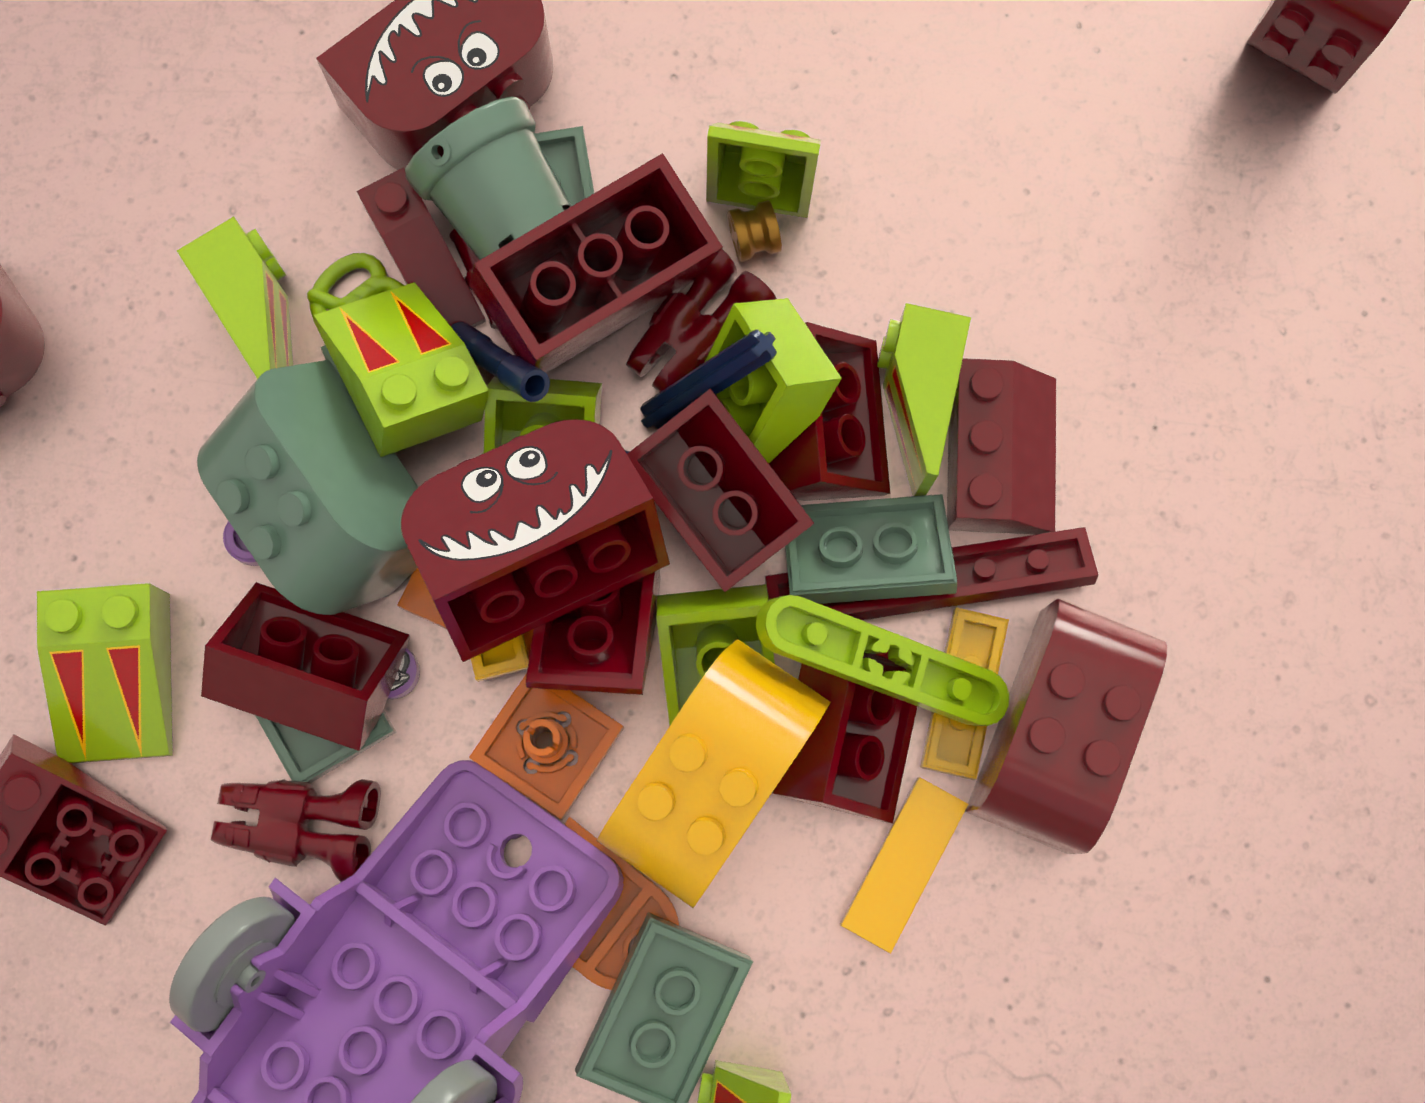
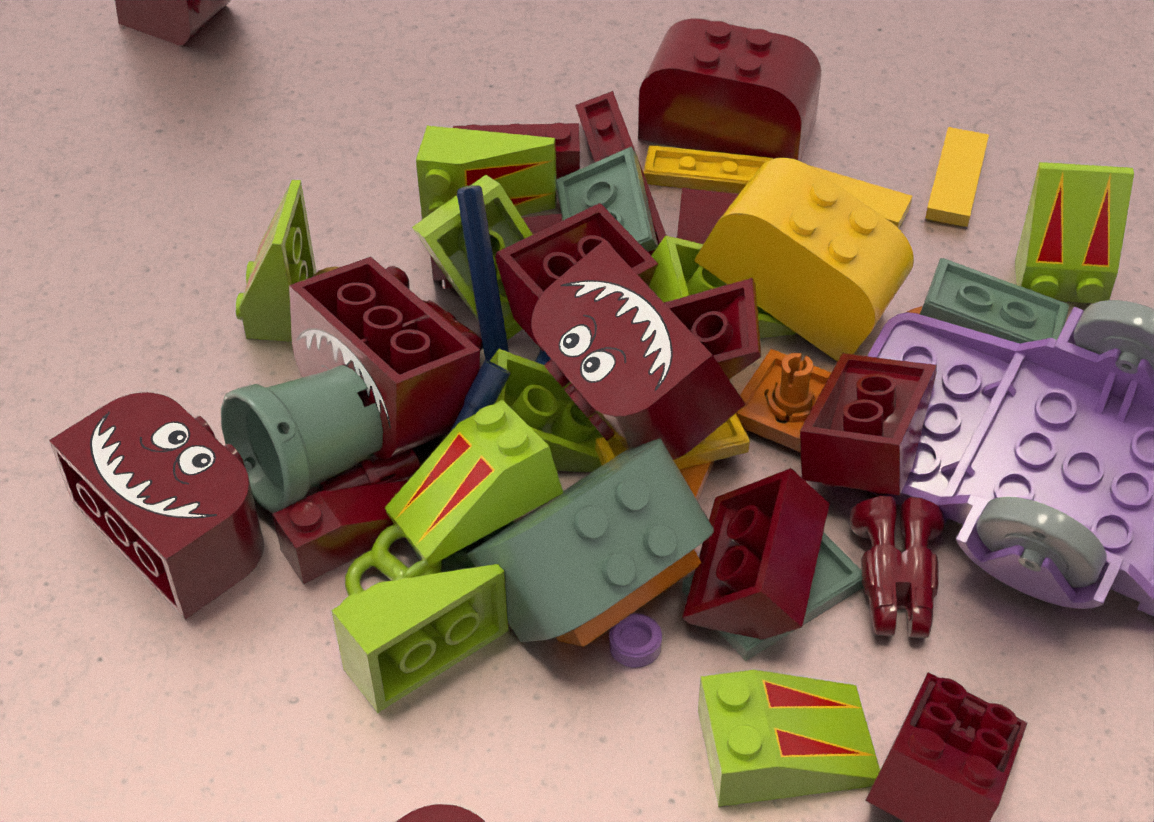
camera: 90 degrees left, 30 degrees down
lime piece [756,595,1009,726] -> none
none -> dark red slope [800,353,937,495]
none -> yellow tile [925,127,989,227]

